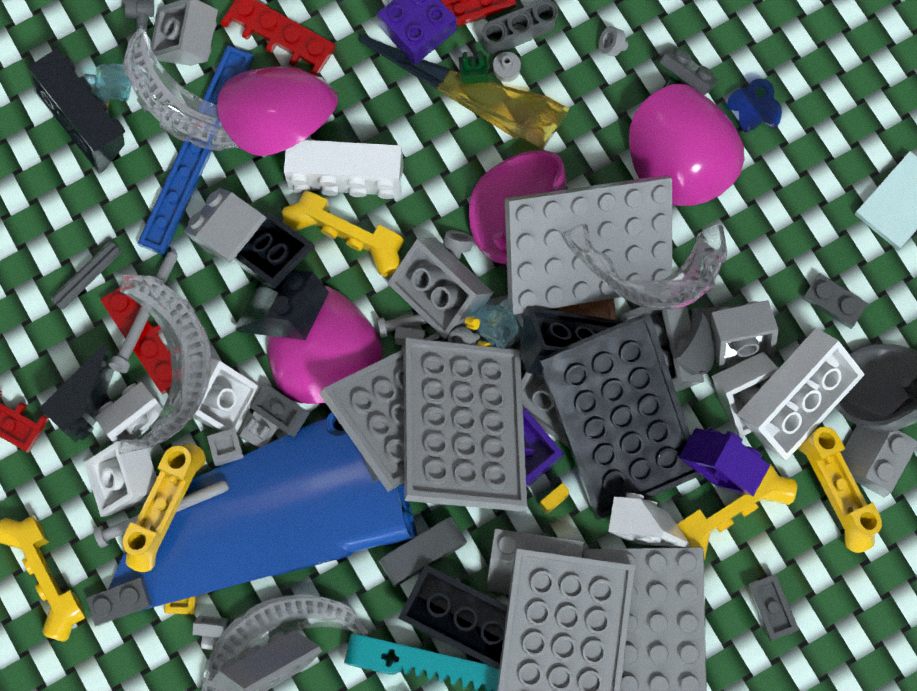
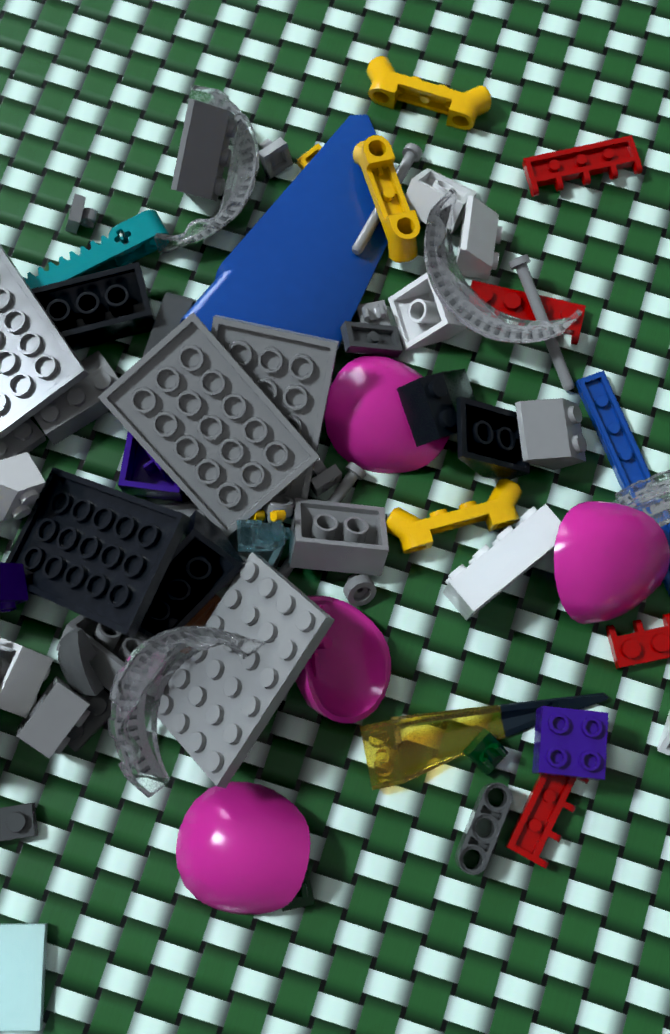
camera: 135 degrees right, 0 degrees up
black slope [39,345,114,443] -> none
dark grey axle [51,241,121,309] -> none
dark grey plate [86,578,153,626] -> none
light grey tile [207,428,244,466] -> none
light grey tile [493,52,521,82] -> none
yellow tile [539,483,570,513] -> none
light grey tile [599,26,628,56] -> none
dark grey plate [660,48,719,95] -> none
clear blue plate [727,79,782,133] -> none

